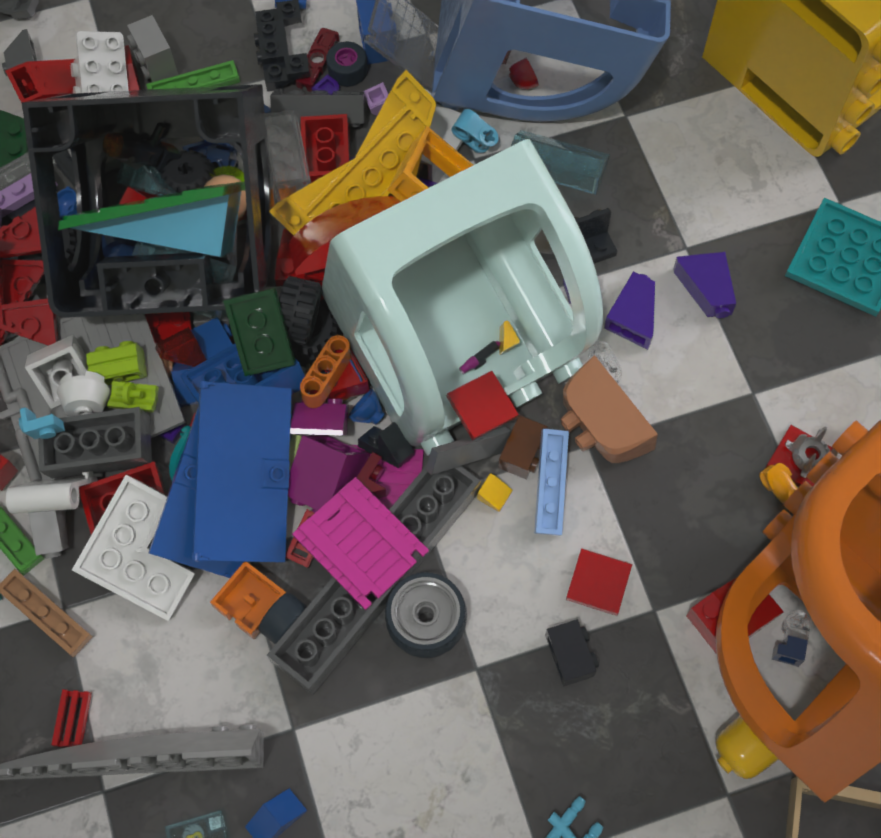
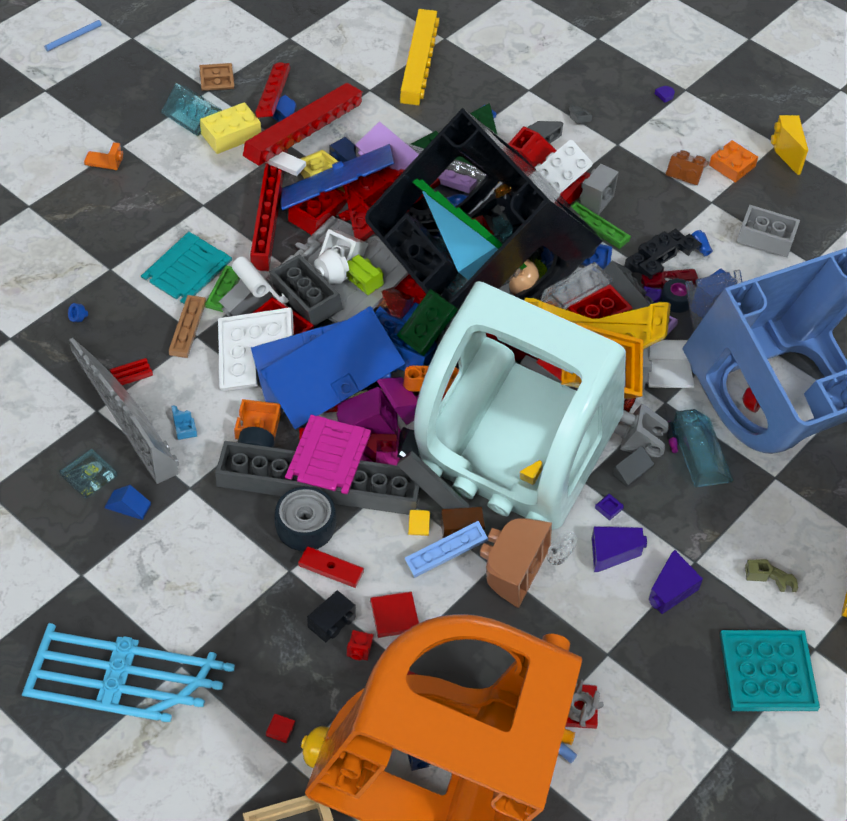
camera: 55 degrees right, 15 degrees down
medium azure bracket [19,407,65,439] -> none
lime hips [107,381,159,412] -> none
red tile [446,371,519,441] -> none
medium azure piece [451,109,498,153] -> none
piece [459,341,500,374] -> none
black bracket [574,208,617,264] -> none
none -> dark azure slope [171,405,197,440]
none -> red tile [266,714,295,743]
none -> red tile [298,547,364,588]
none -> red bracket [347,630,374,661]
none -> olive piece [745,559,798,592]

